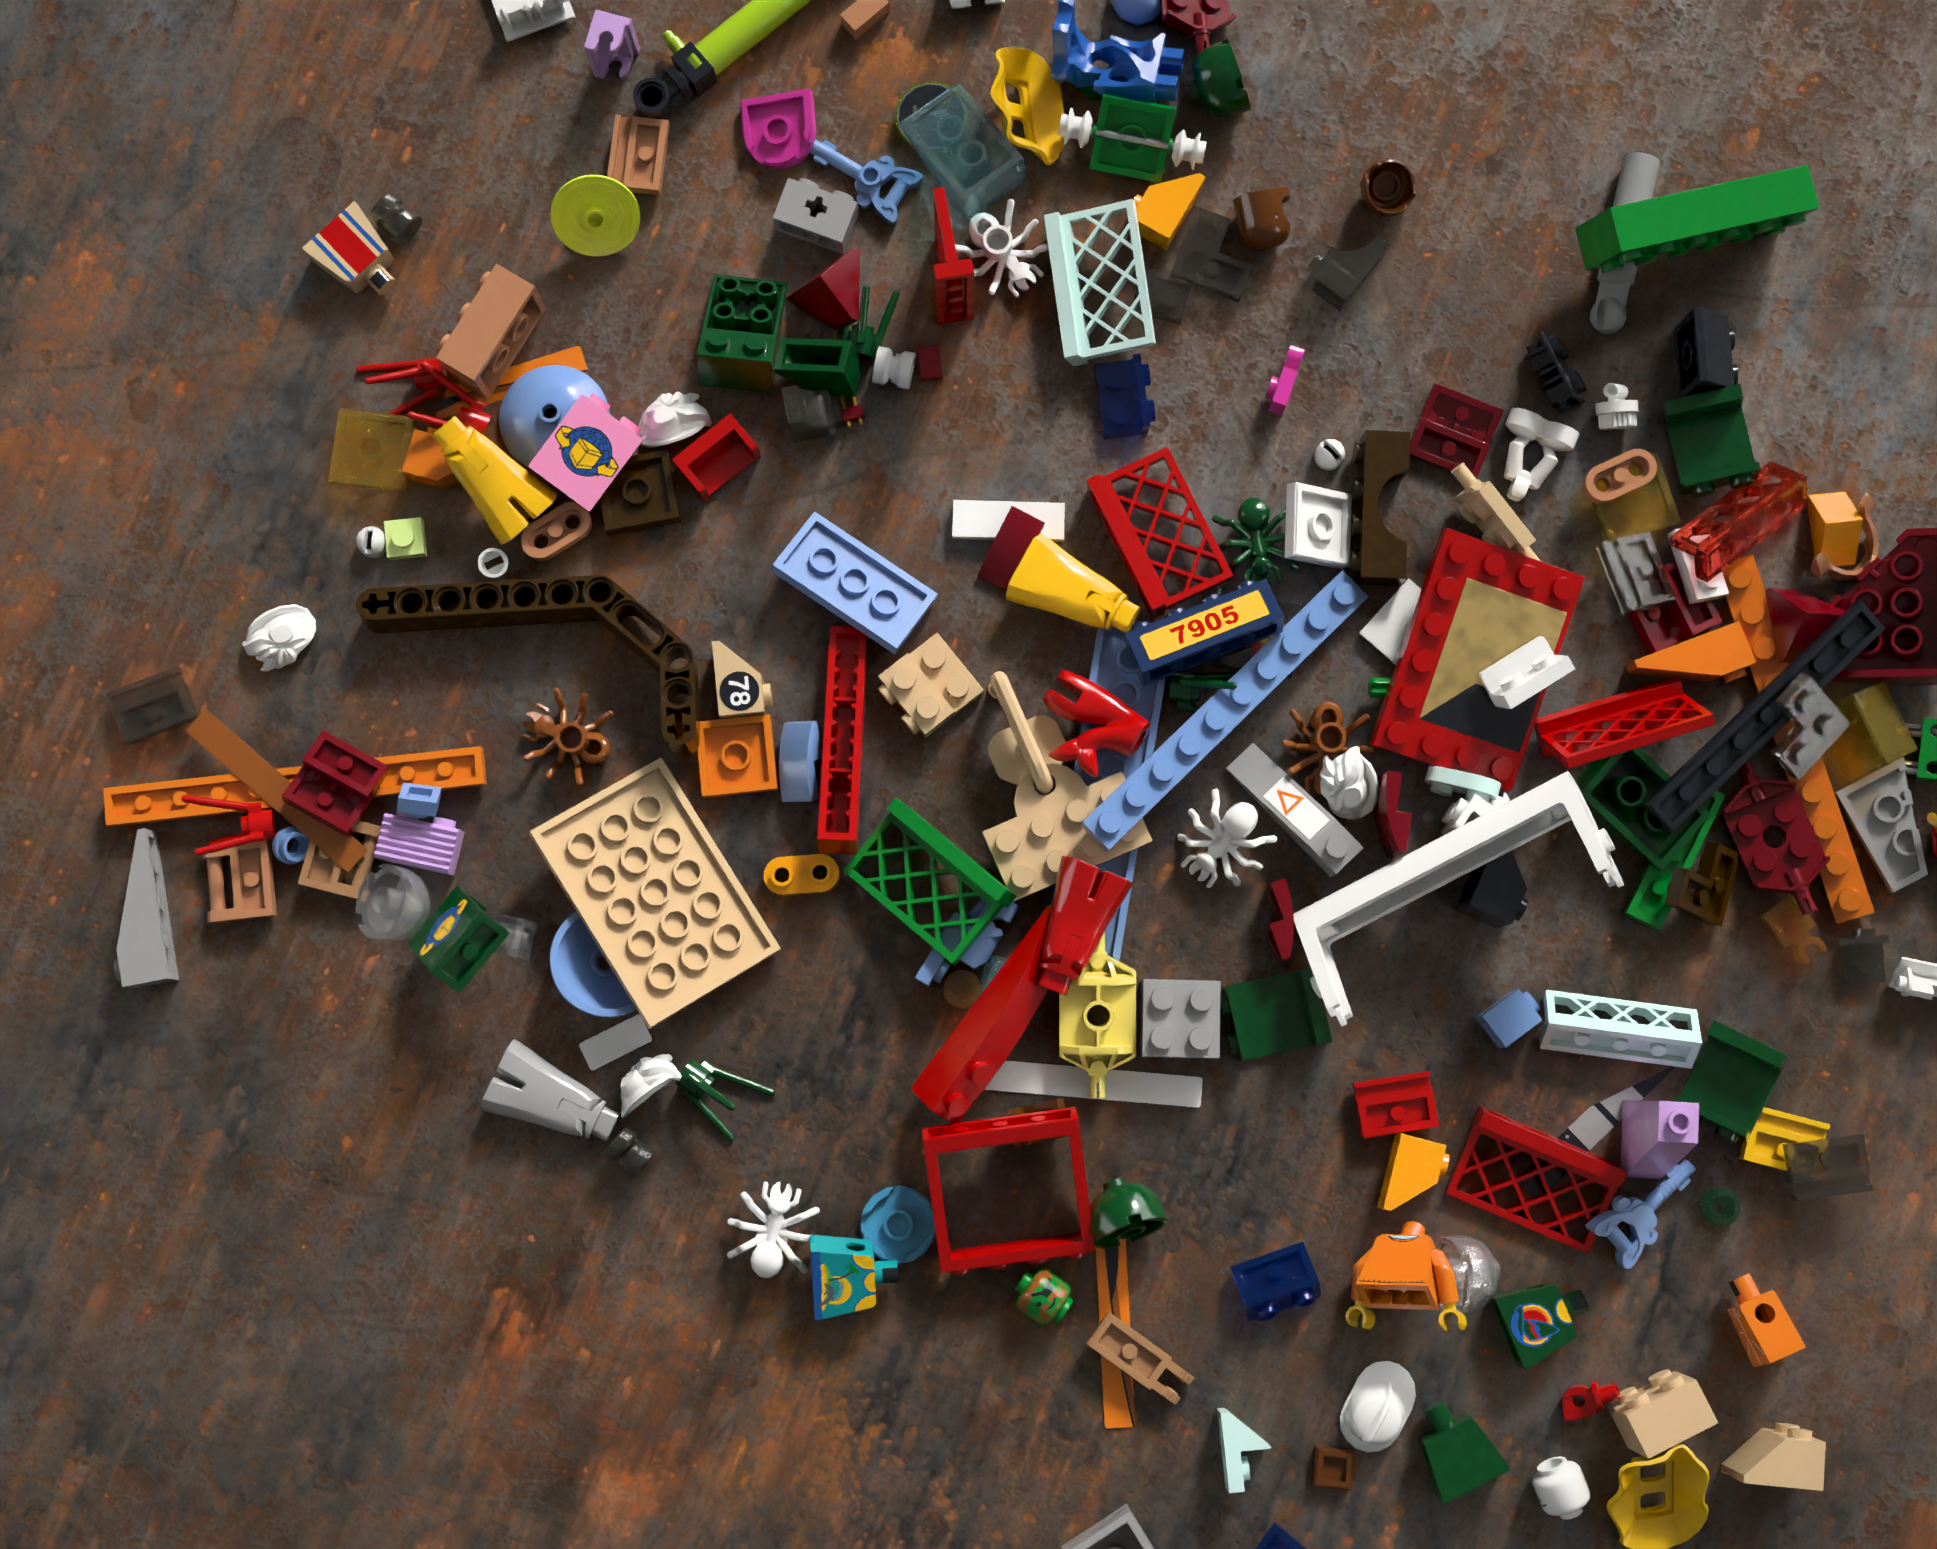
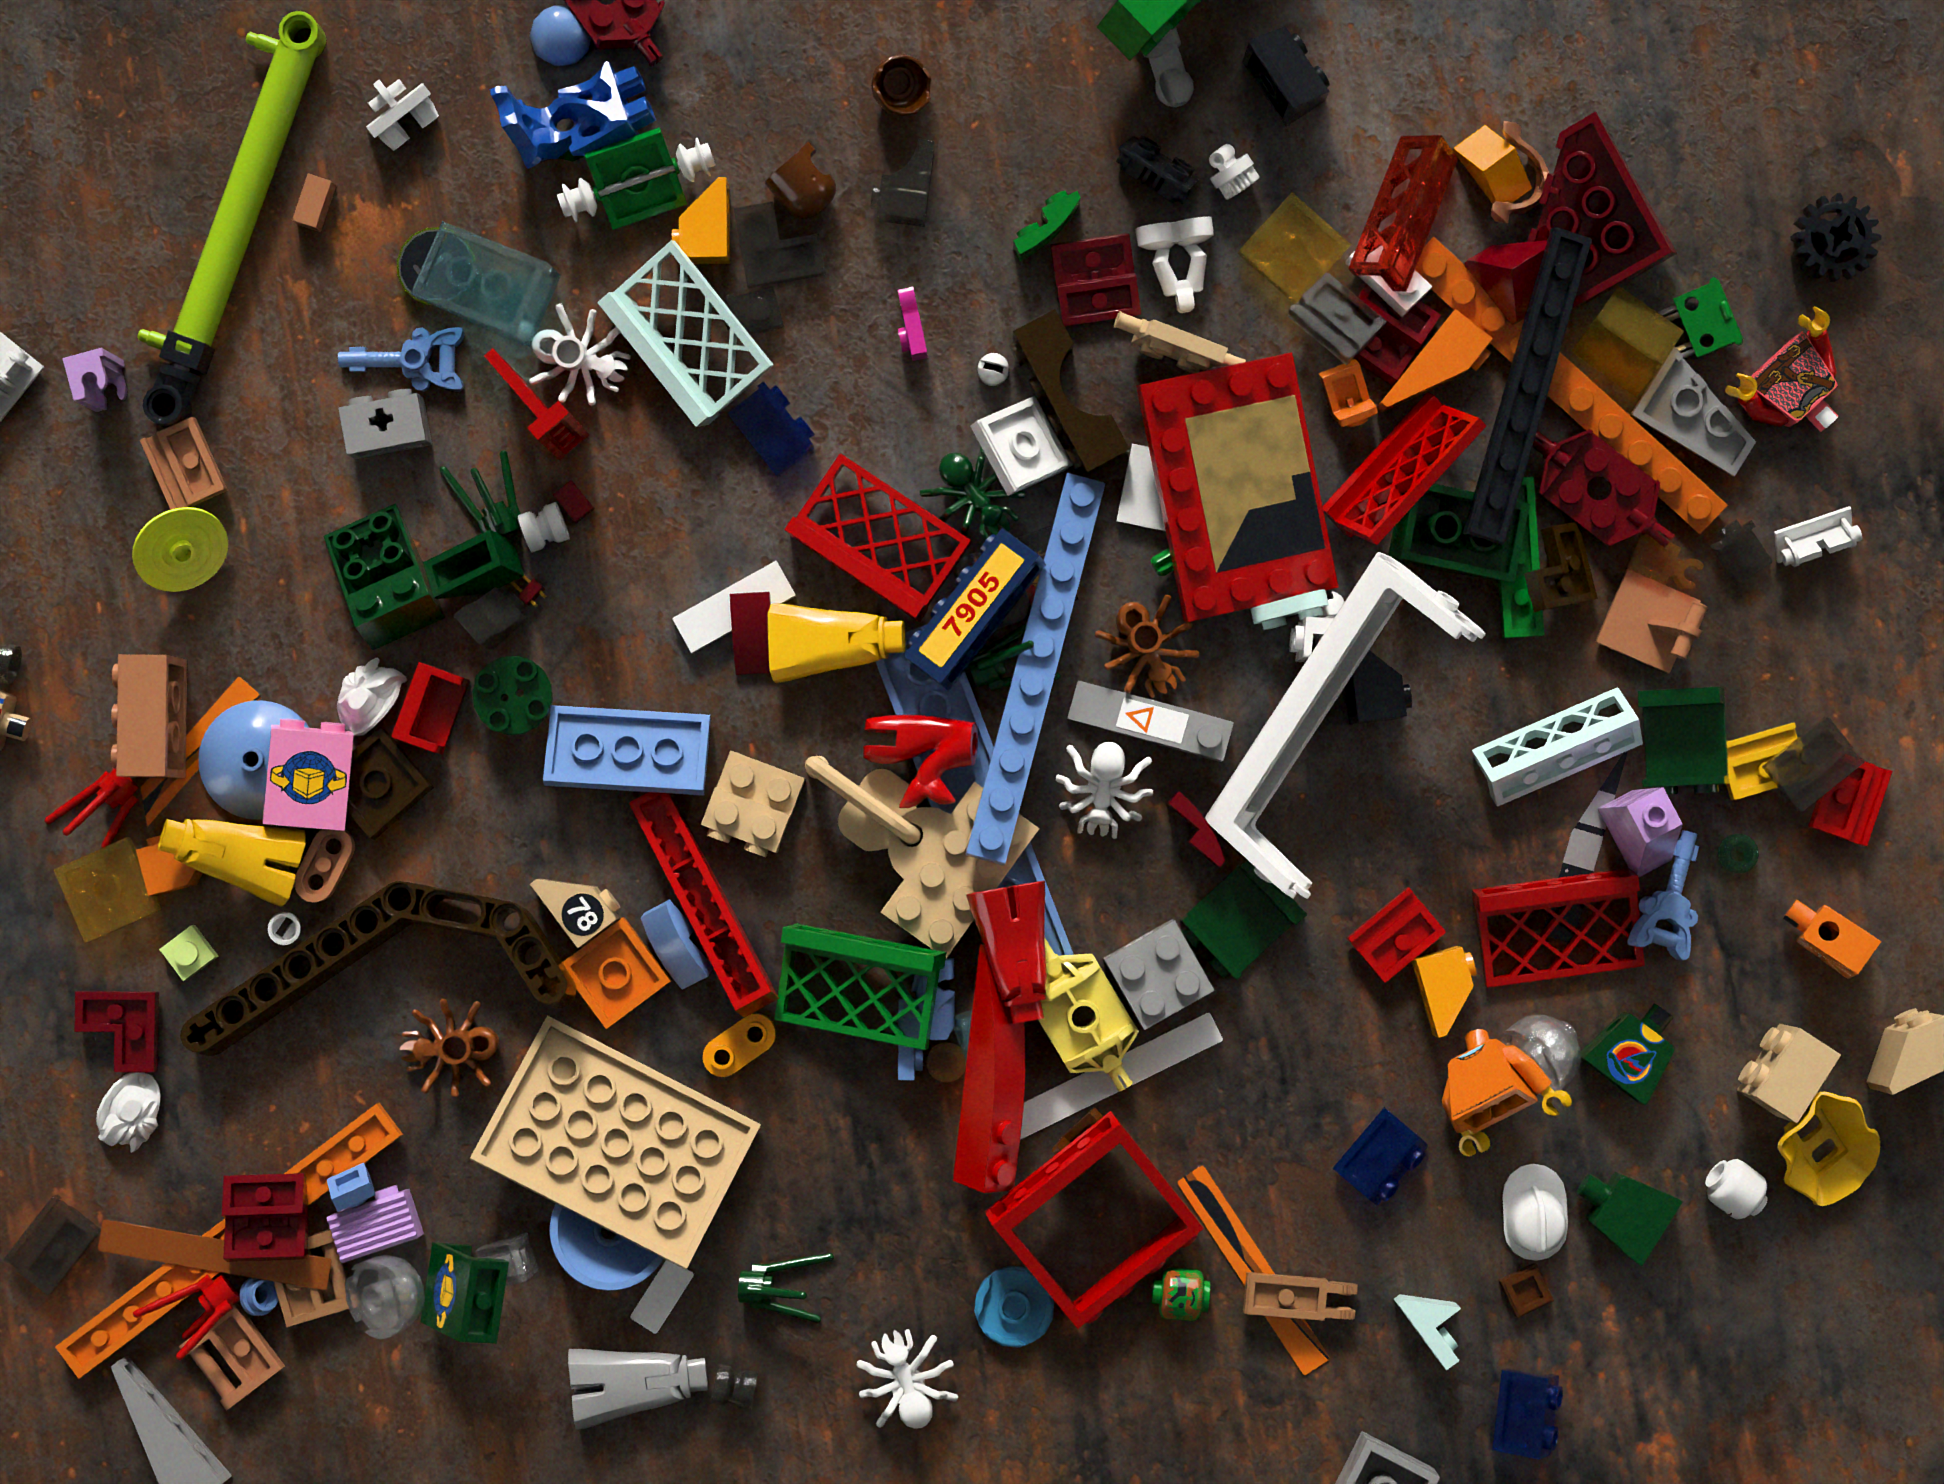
camera: 25 degrees left, 5 degrees up
white hinge [356,526,386,558] -> none
red plant [407,360,492,435] -> none
white hat [620,1054,682,1119] -> none
dark pink tile [740,88,816,170] -> none
dark red slope [786,248,860,331] -> none
torso [810,1235,898,1320] -> none
yellow piece [990,47,1065,165] -> none
dark green cylinder [1090,1178,1167,1249] -> none
dark green cylinder [1187,39,1251,117] -> none
white hat [1320,746,1379,819] -> none
dark red slope [1374,771,1412,858] -> none
medium blue brick [1475,989,1542,1048] -> none
white bracket [1479,636,1575,709] -> none
red piece [1562,1380,1620,1421] -> none
nougat plate [1582,449,1657,504] -> none
dark green panel [1663,384,1761,498] -> none
clear smoke plate [1770,673,1850,780] -> none
none -> dark red plate [74,991,159,1072]
none -> dark green plate [472,655,553,735]
none -> green slope [1013,191,1081,261]
none -> orange bracket [1318,359,1378,427]
none -> nougat plate [1595,569,1708,674]
none -> red plate [1808,752,1893,846]

